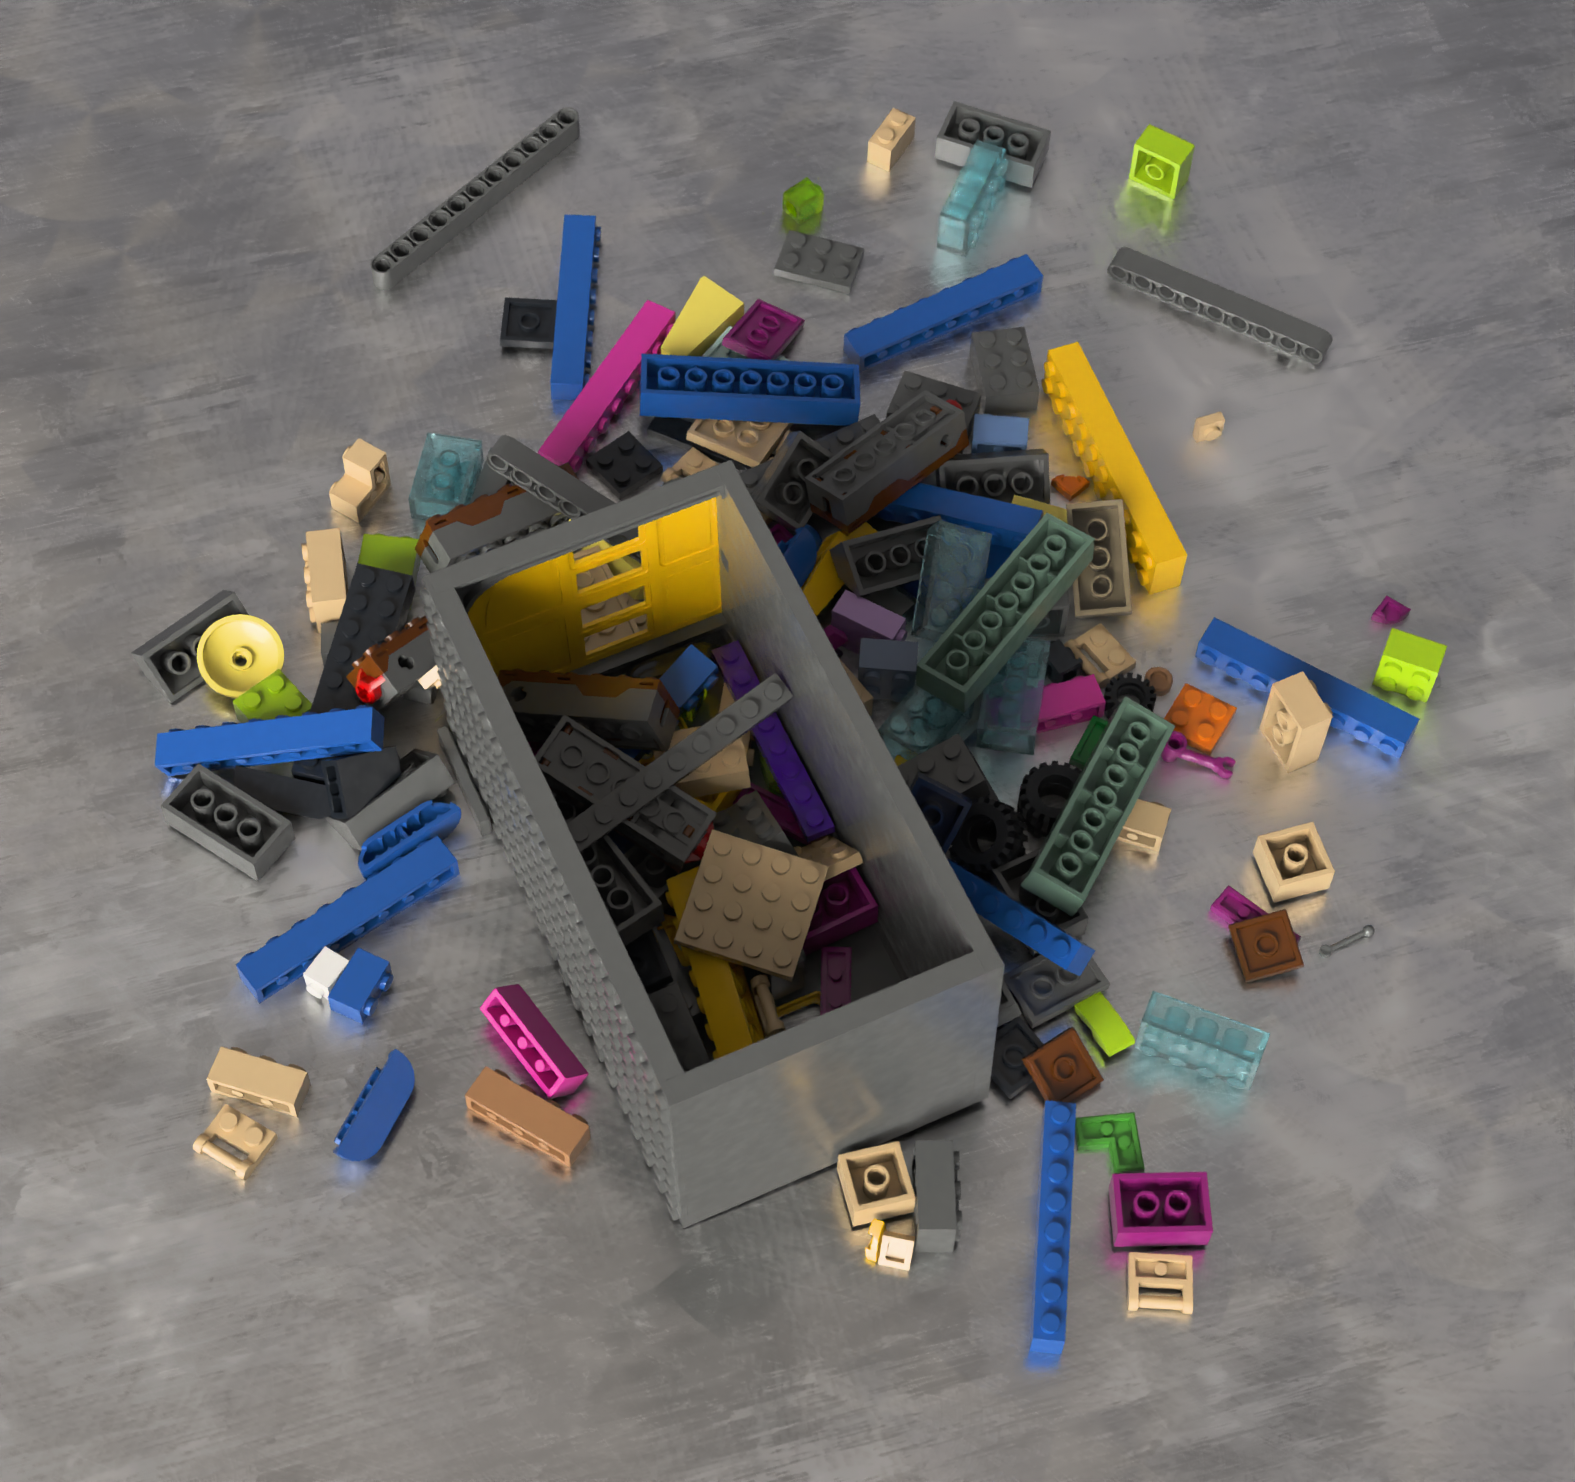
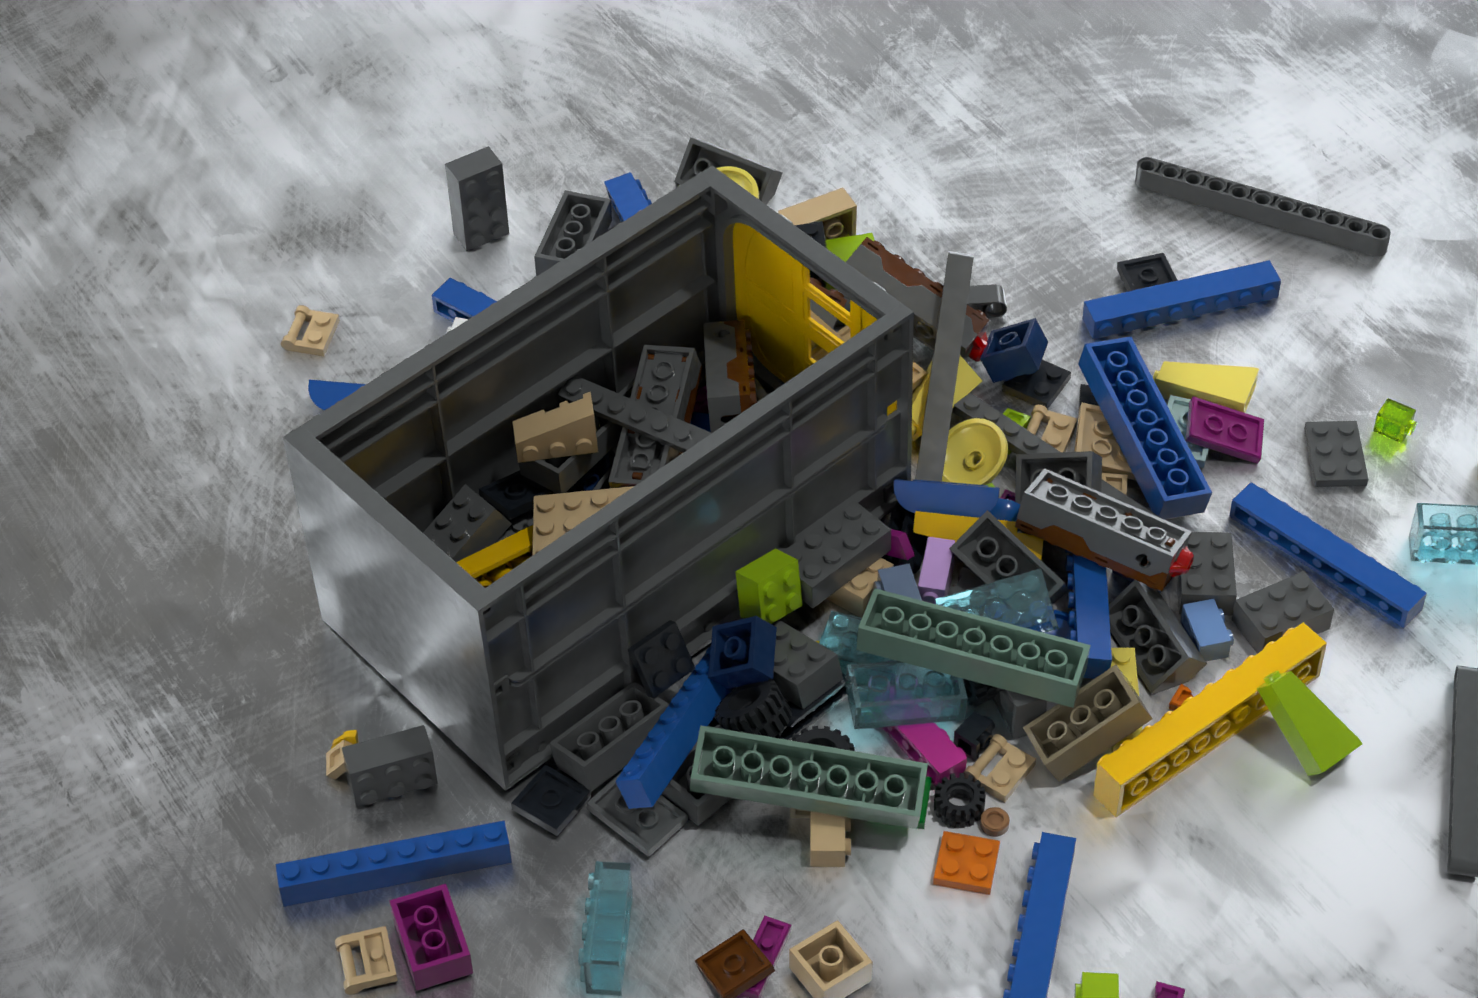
camera: 75 degrees right, 10 degrees down
tan brick [207,1046,311,1117] -> none
tan brick [329,438,391,523] -> none
clear light blue brick [408,432,484,521] -> none
dark pink brick [538,300,676,473] -> none
tan brick [837,1141,916,1226] -> none
reddish brown tile [1022,1027,1104,1103] -> none
lime slope [1075,992,1135,1057] -> none
bright green tile [1075,1112,1145,1174] -> none
magenta brick [1161,731,1236,779] -> none
tan plate [1192,411,1225,443] -> none
tan brick [1259,671,1332,773] -> none
none -> dark grey brick [445,146,509,251]
none -> tan wedge [513,391,598,463]
none -> dark blue brick [980,318,1048,383]
none -> lime slope [1257,671,1363,776]

